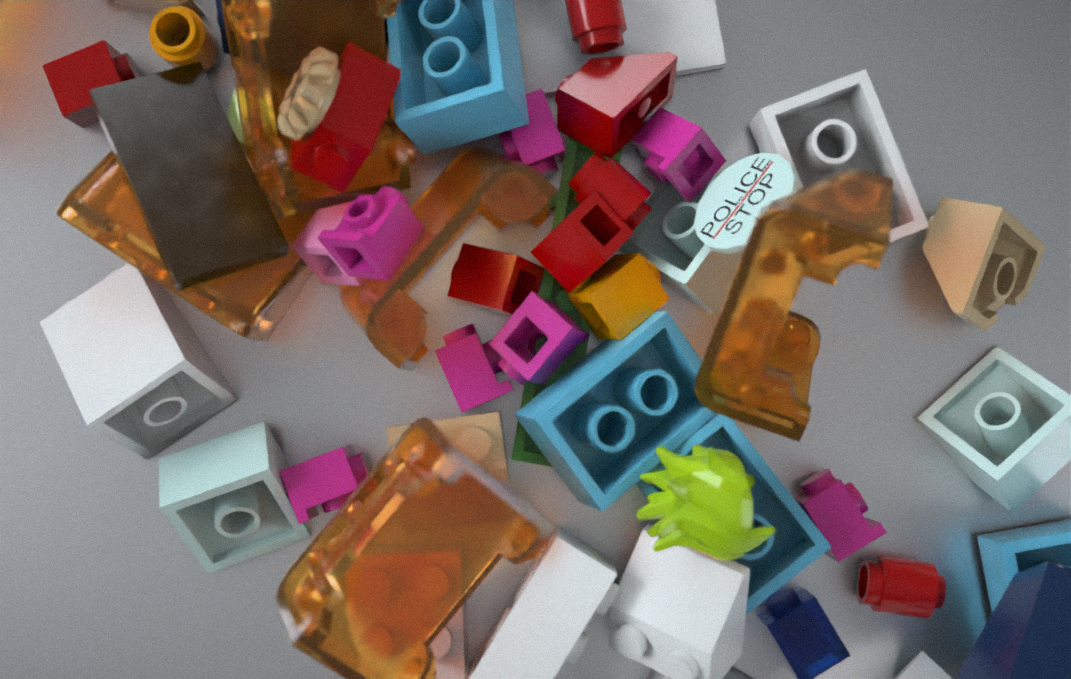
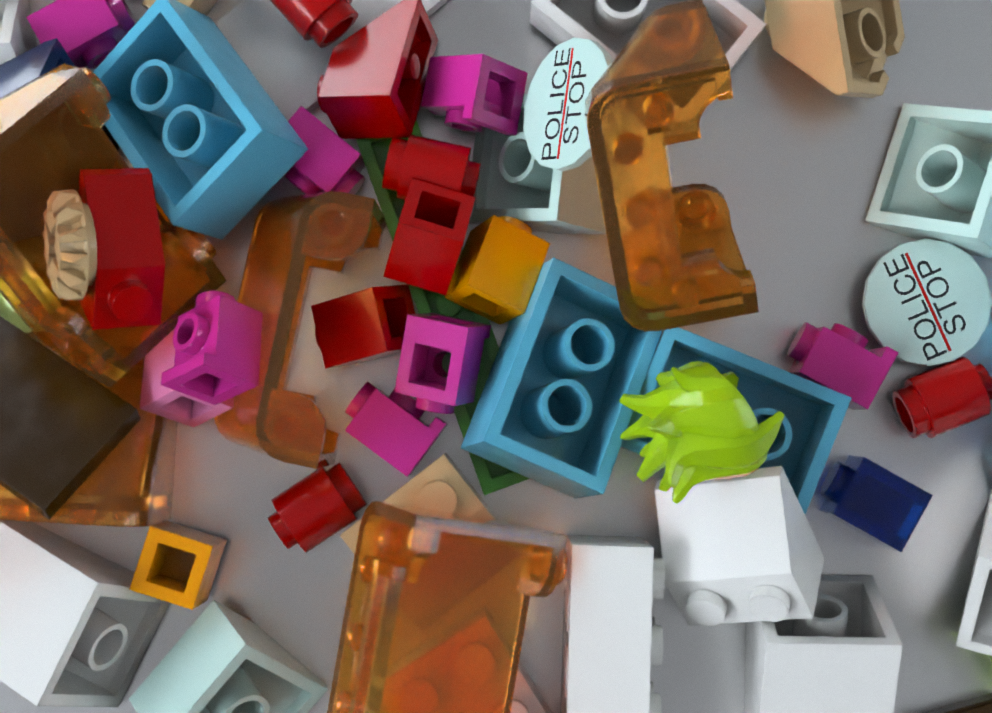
camera: 30 degrees left, 0 degrees up
dark pink brick [279,445,373,524] -> none
none -> light orange brick [129,521,227,610]
none -> red brick [268,462,367,553]
none -> light aqua piece [862,238,992,366]

